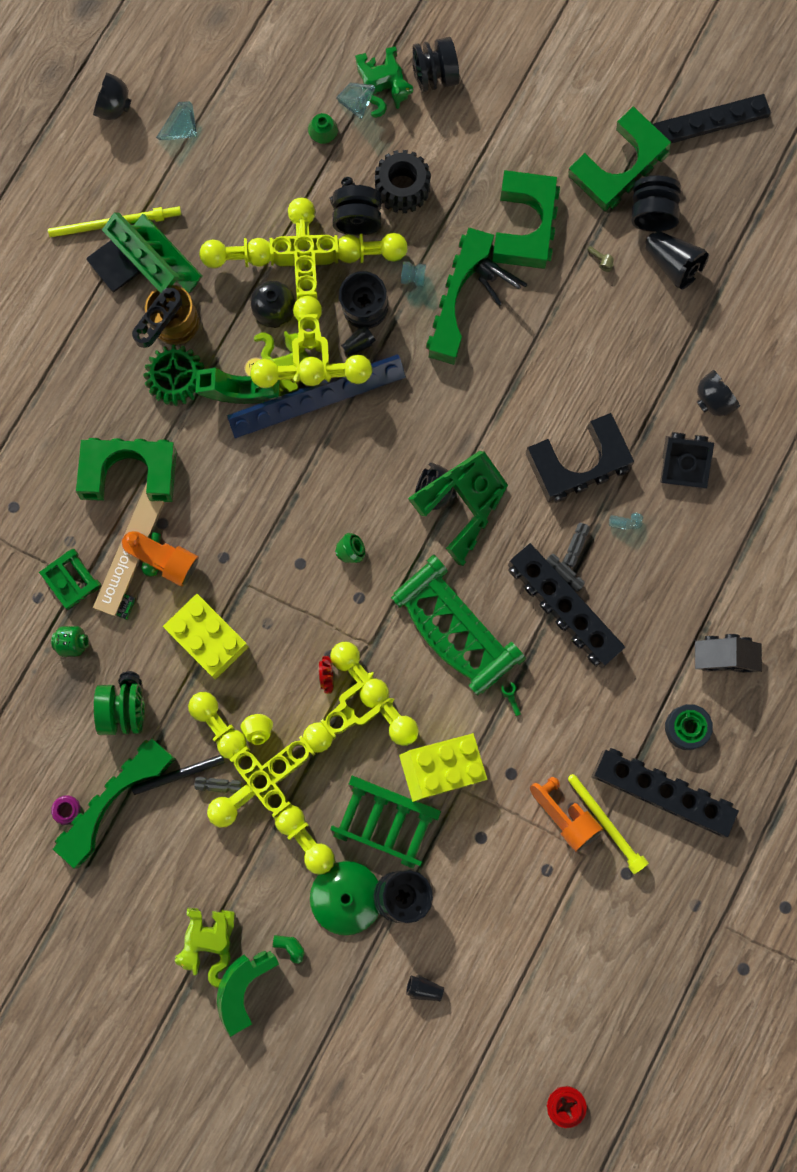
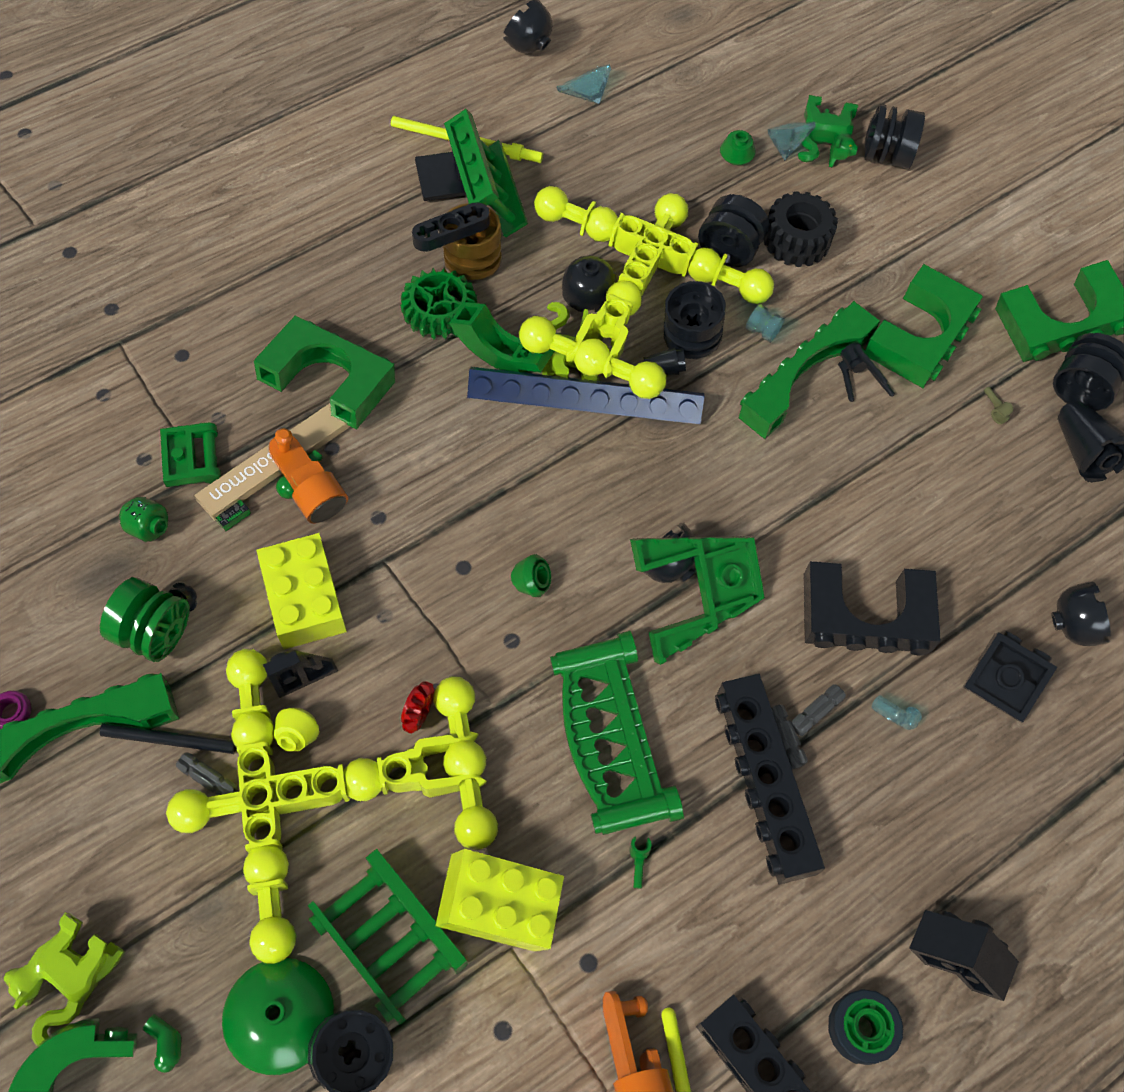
camera: 25 degrees right, 15 degrees down
none -> black wing [263,650,338,698]

